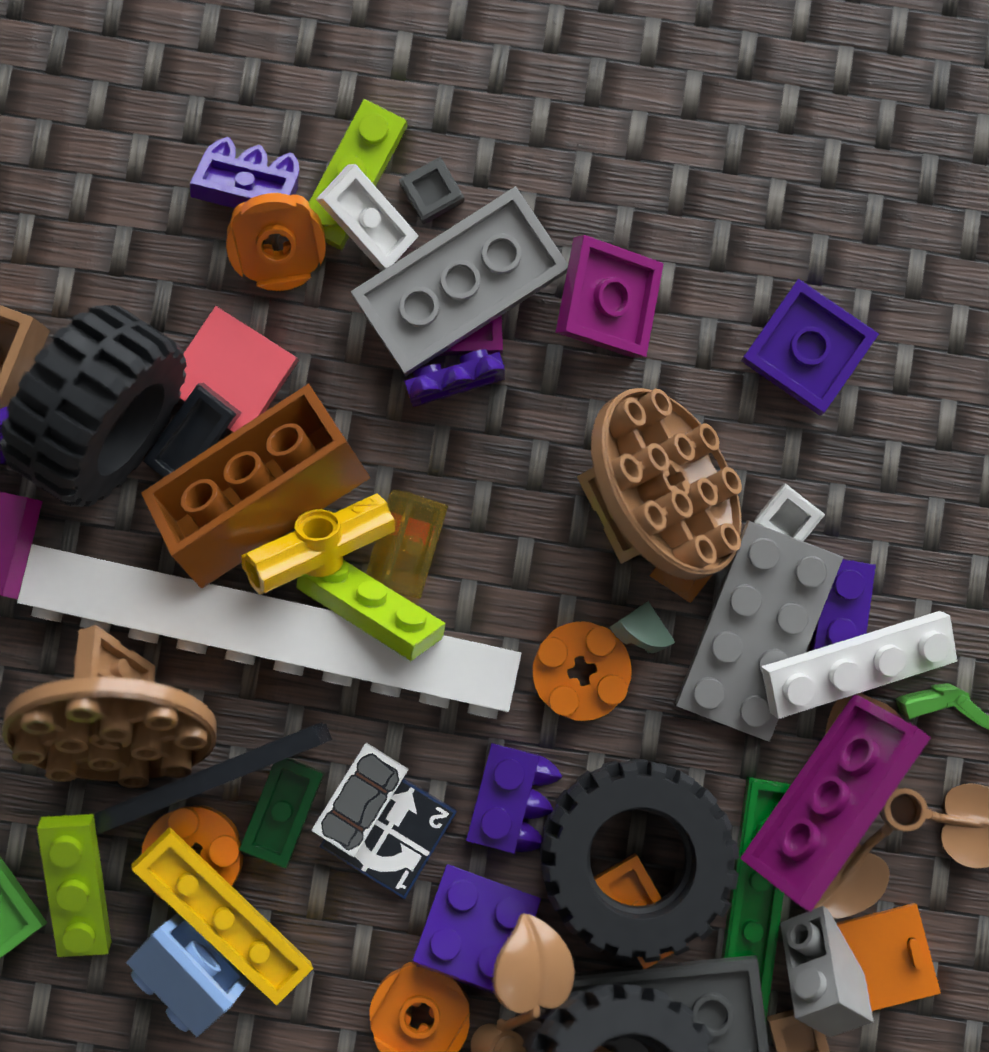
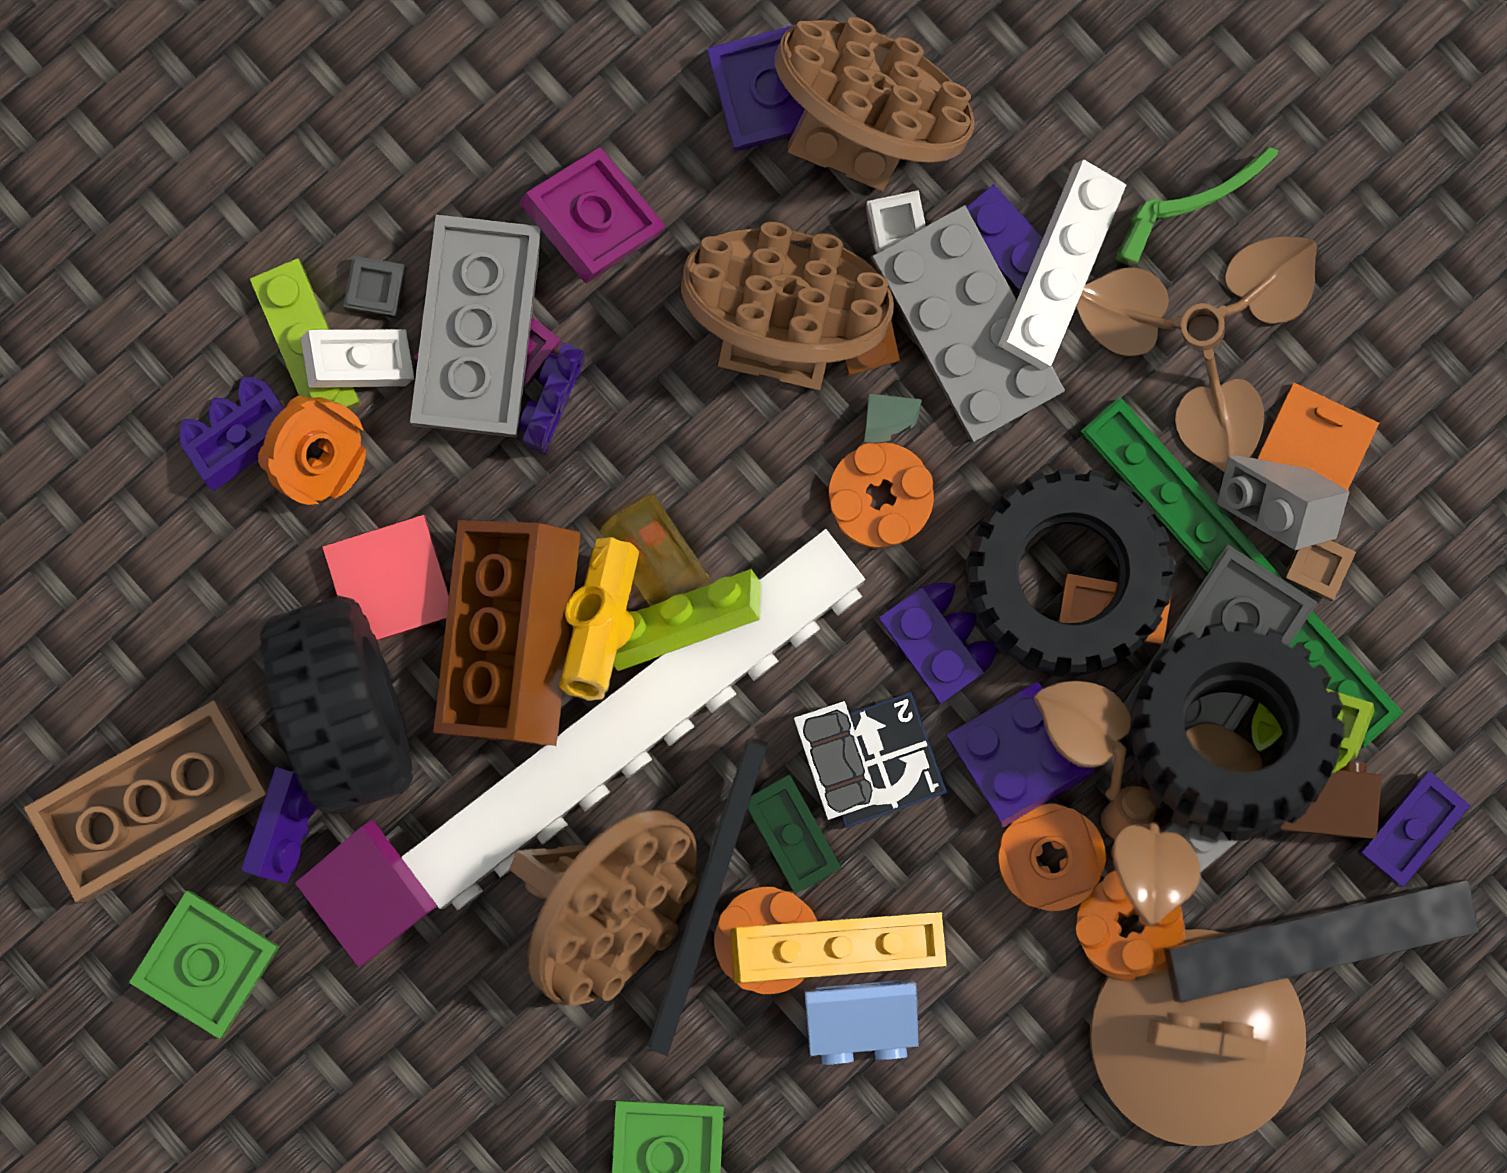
camera: 50 degrees left, 0 degrees up
lime plate [37,814,112,957] -> none
black tile [143,383,242,477] -> none
magenta plate [740,694,930,912] -> none
none -> medium nougat bracket [774,17,975,191]

